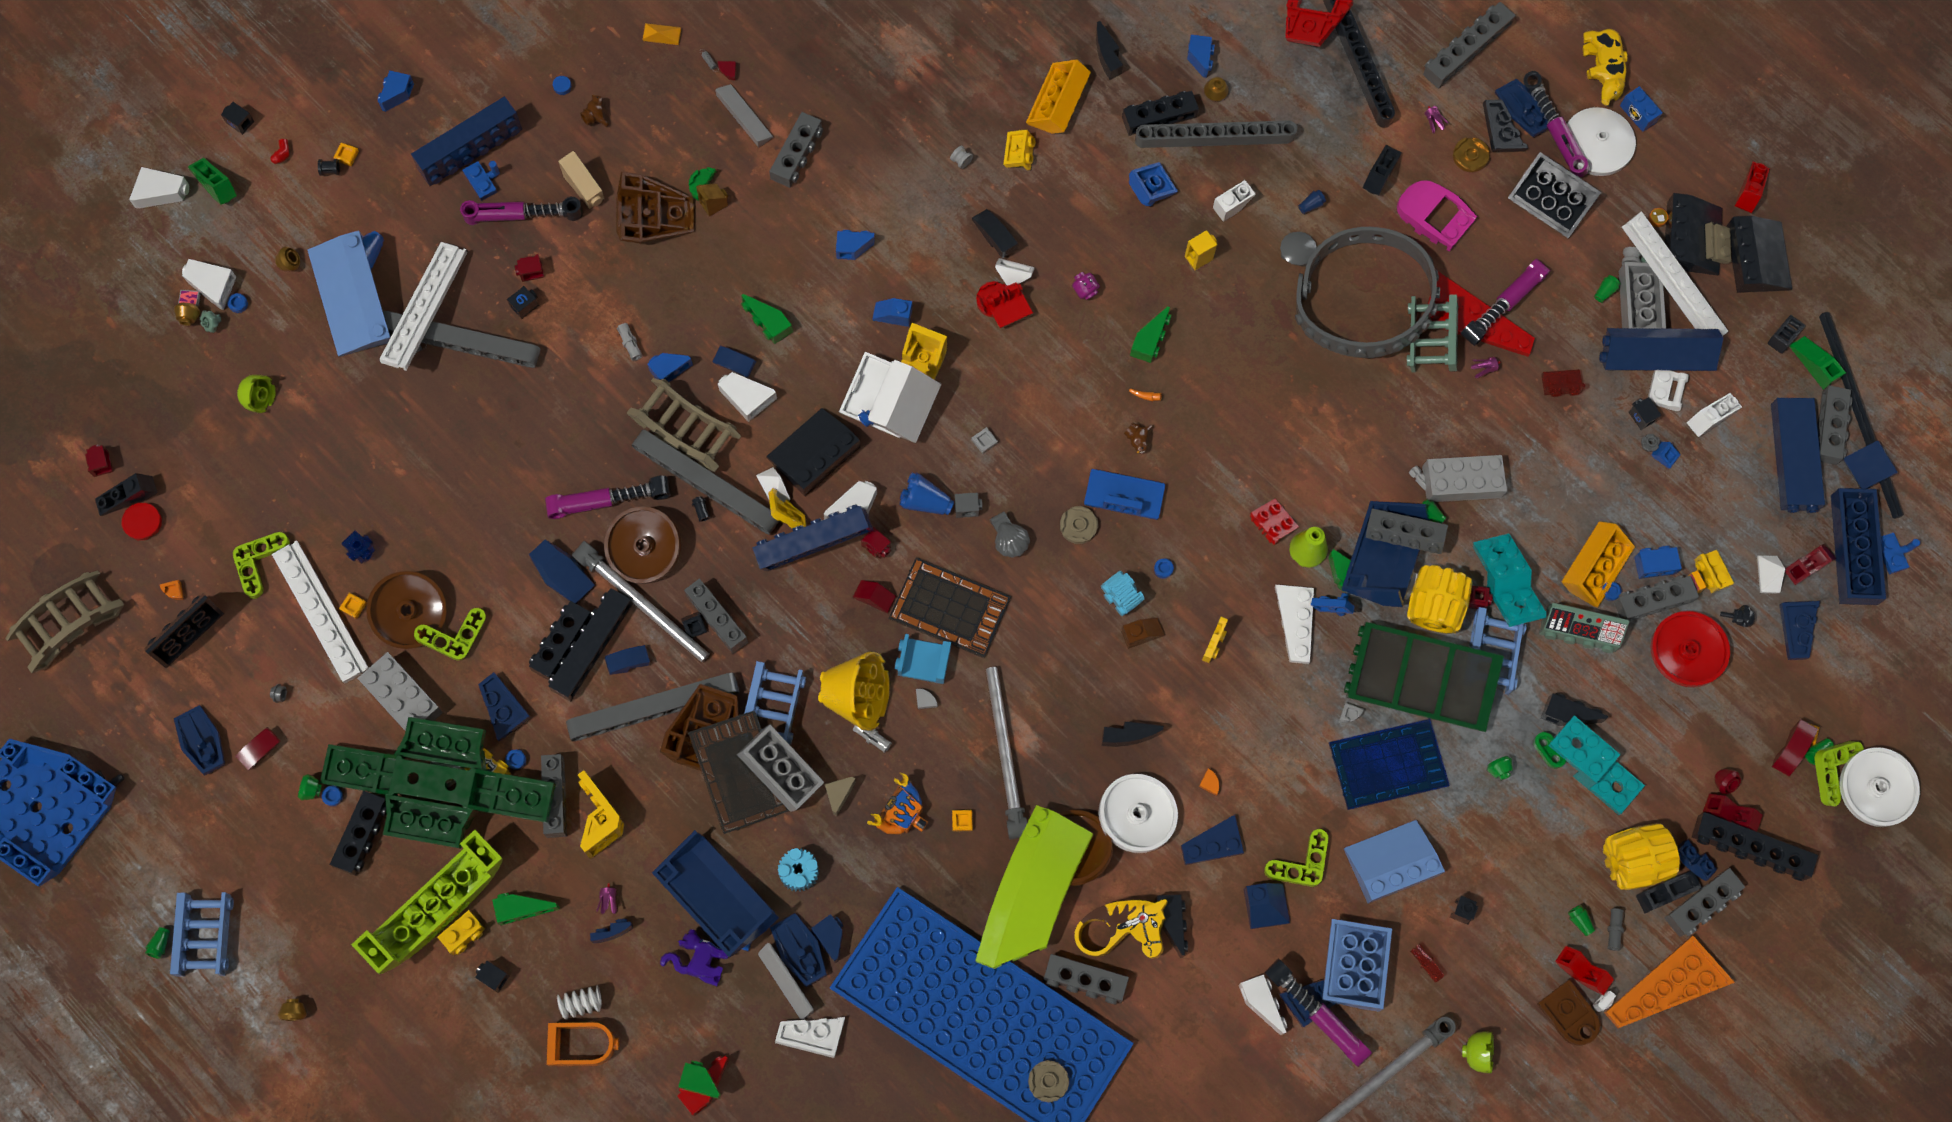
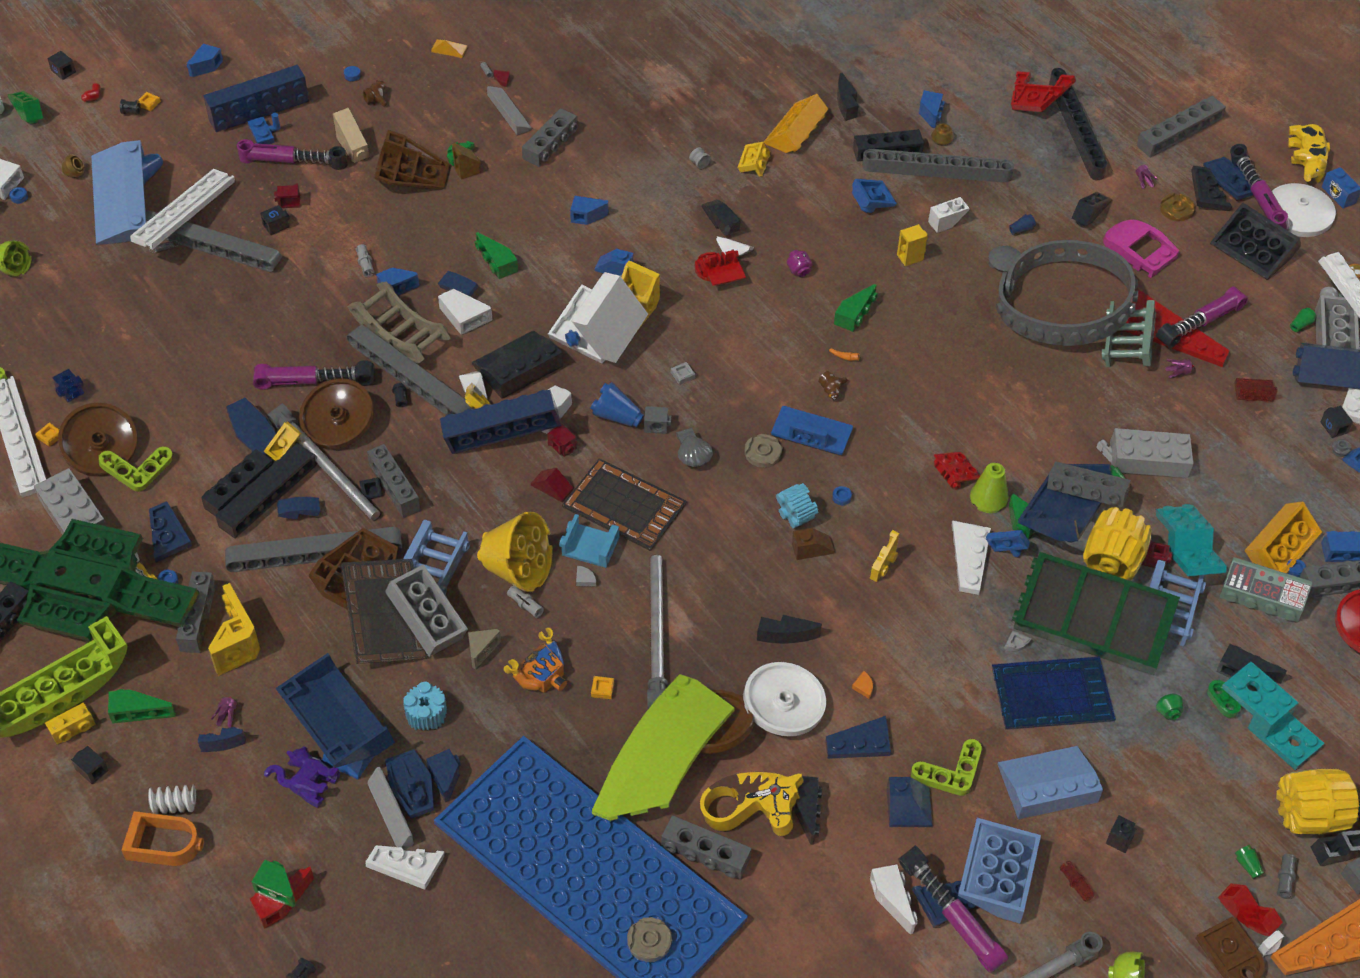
camera: 10 degrees right, 20 degrees down
none -> yellow slope [264,421,302,461]

